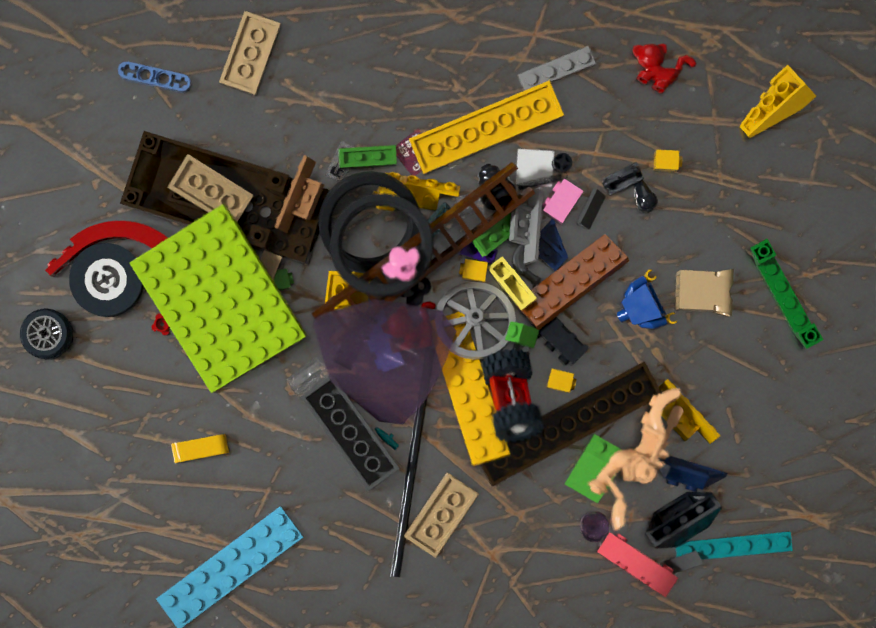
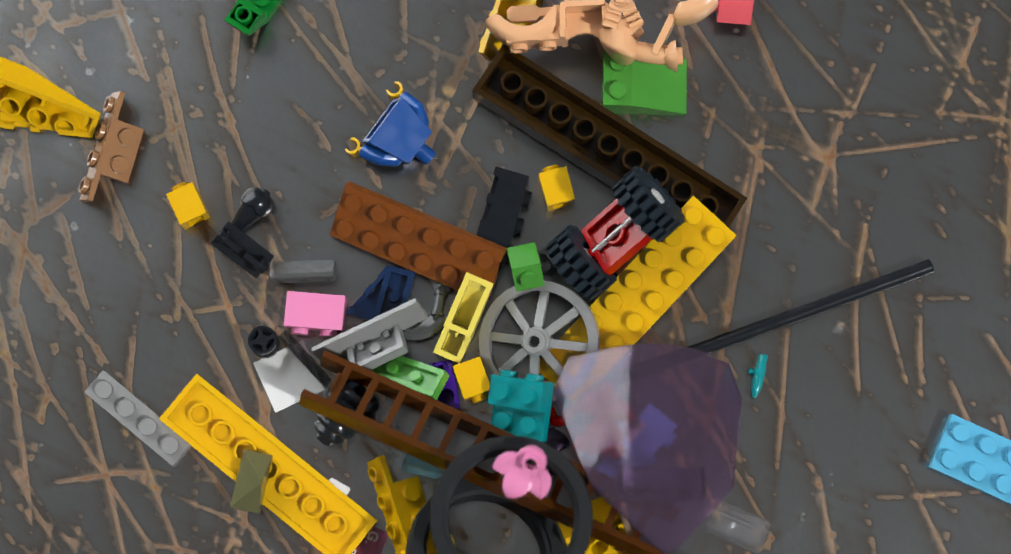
camera: 120 degrees left, 5 degrees down
dark grey brick [301,374,400,491] -> none
tan tile [404,473,479,558] -> none
clear purple hair [580,511,609,542] -> none
red animal [632,44,697,93] -> none
tan piece [675,269,734,317] -> none
none -> medium nougat bracket [78,91,144,203]
none -> olive slope [230,449,273,514]
none -> teal plate [488,369,554,442]

